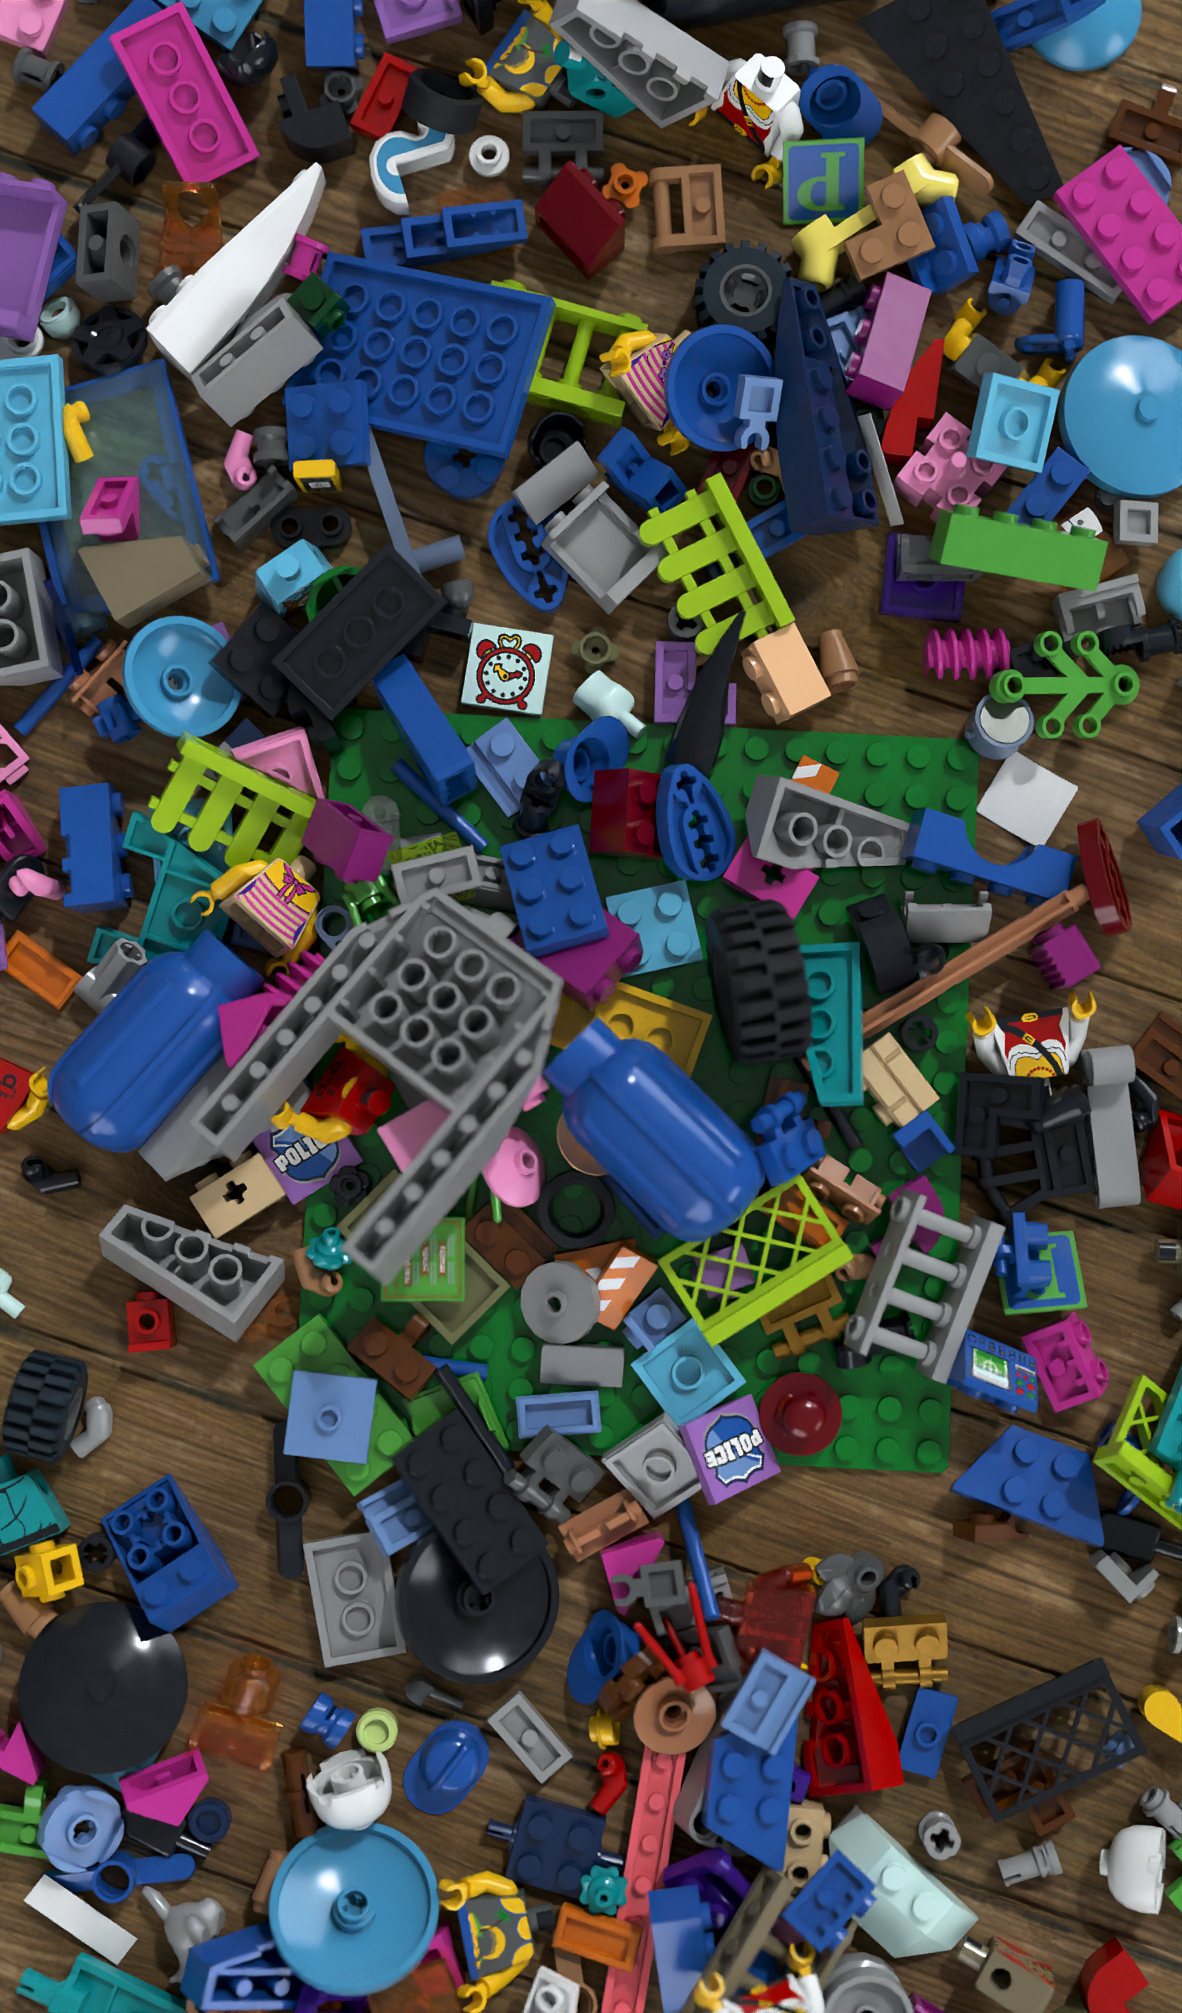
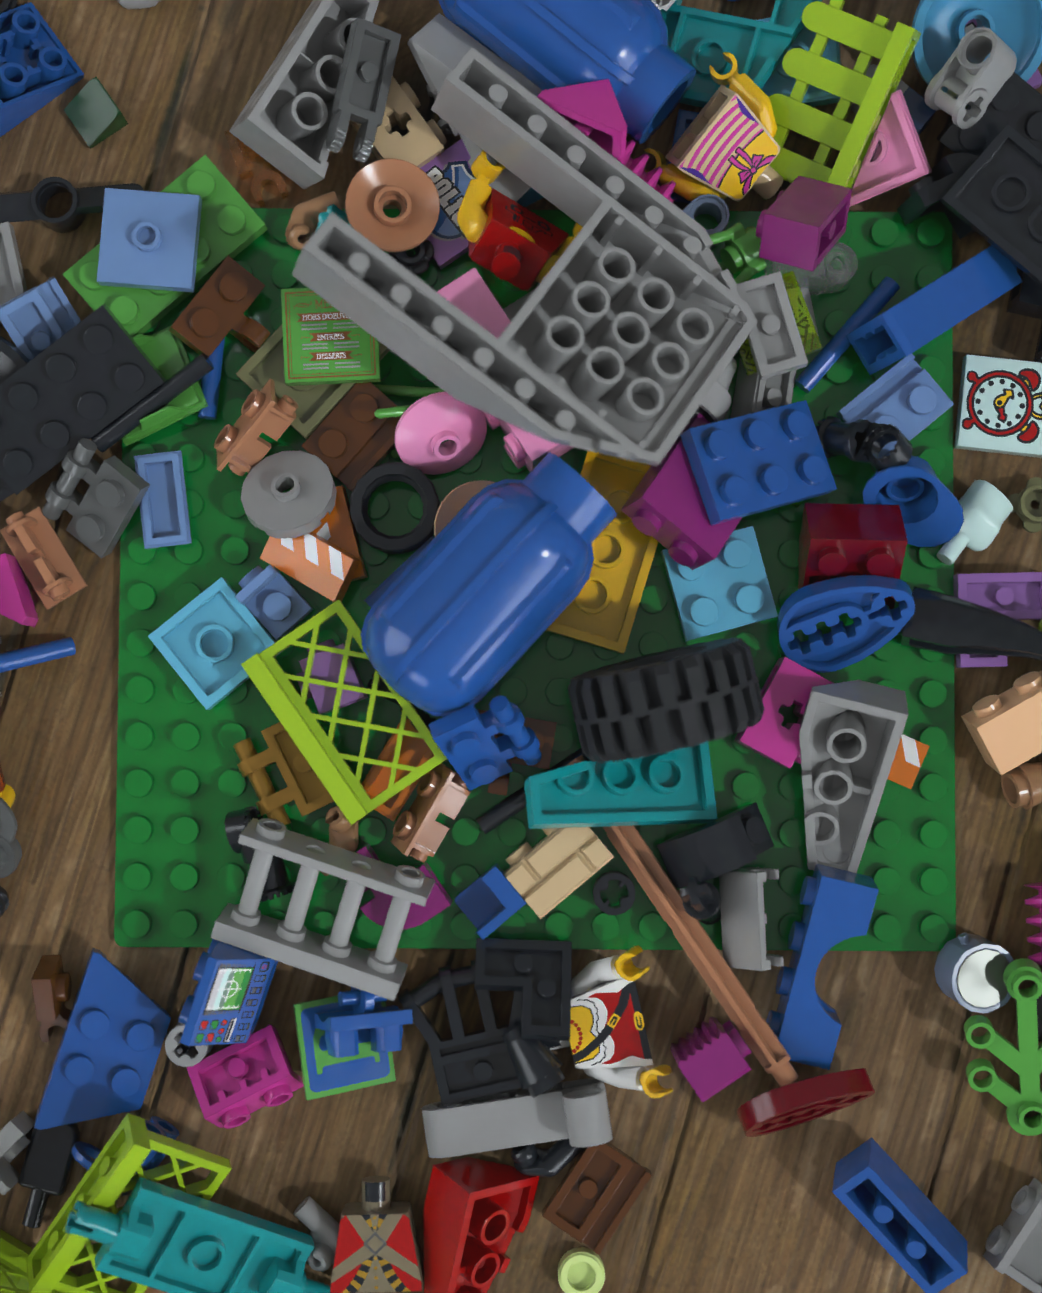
camera: 85 degrees right, 0 degrees up
red brick [126,1290,177,1353] -> none
slope [540,1341,625,1388] -> none
light grey tile [601,1412,702,1520] -> none
tile [678,1394,781,1505] -> none
dark red plate [759,1372,842,1456] -> none
white sticker [977,752,1078,845] -> none
none -> dark green slope [64,76,128,149]
none -> light grey bush [165,1023,214,1067]
none -> nougat hinge [214,378,299,476]
none -> dark grey hinge [325,17,401,163]
none -> nougat dish [345,158,440,252]
none -> light grey piece [924,27,1017,129]

